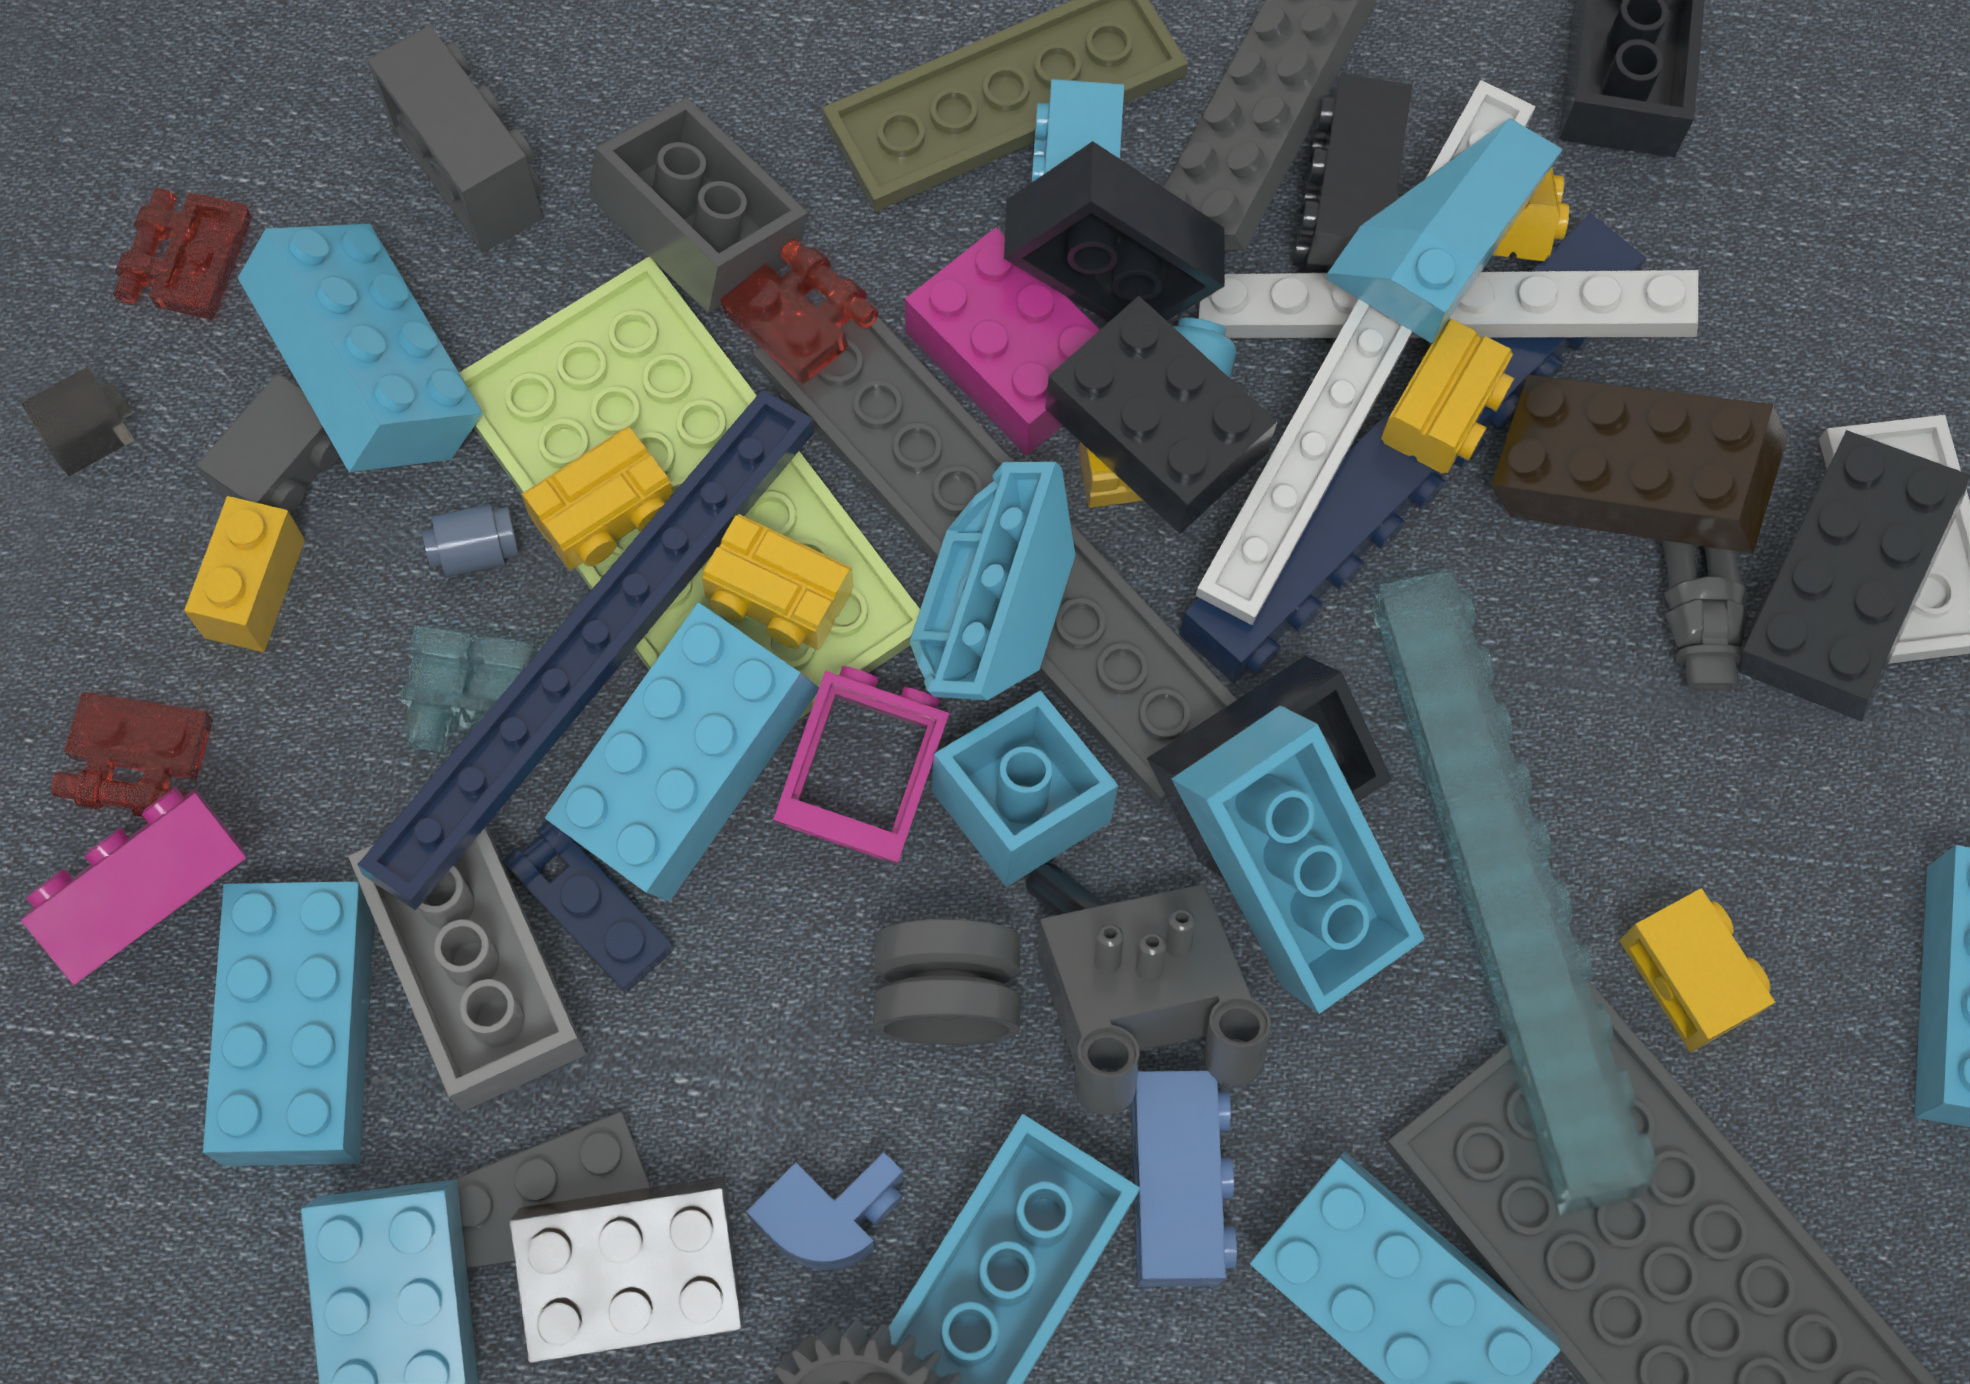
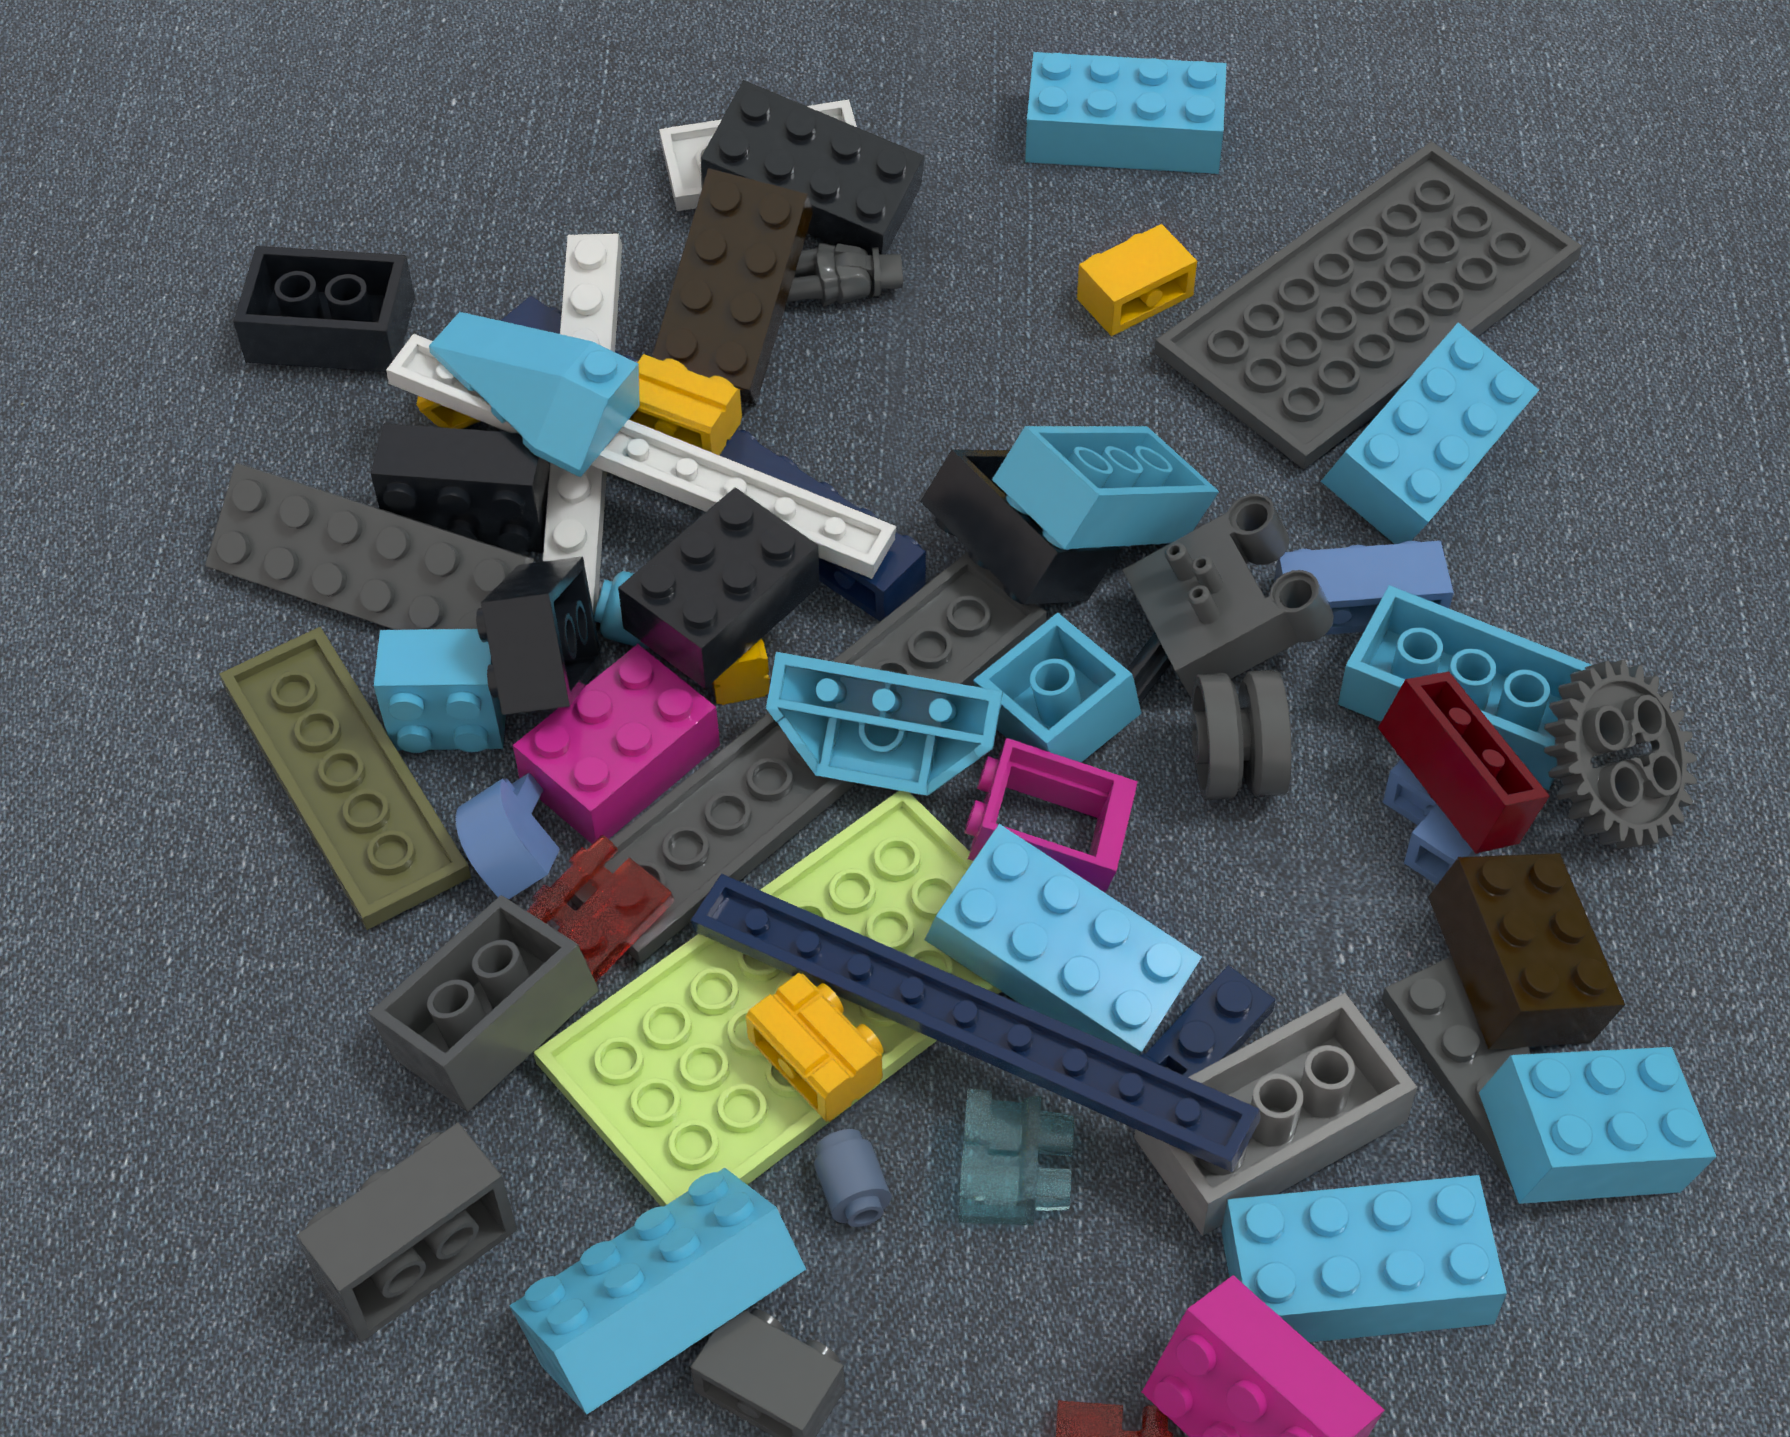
camera: 90 degrees left, 15 degrees down
yellow brick [184,496,305,653] -> none
yellow brick [702,514,854,650] -> none
clear light blue brick [1372,569,1657,1216] -> none
none -> medium blue brick [456,772,560,899]
none -> dark red brick [1378,671,1550,854]

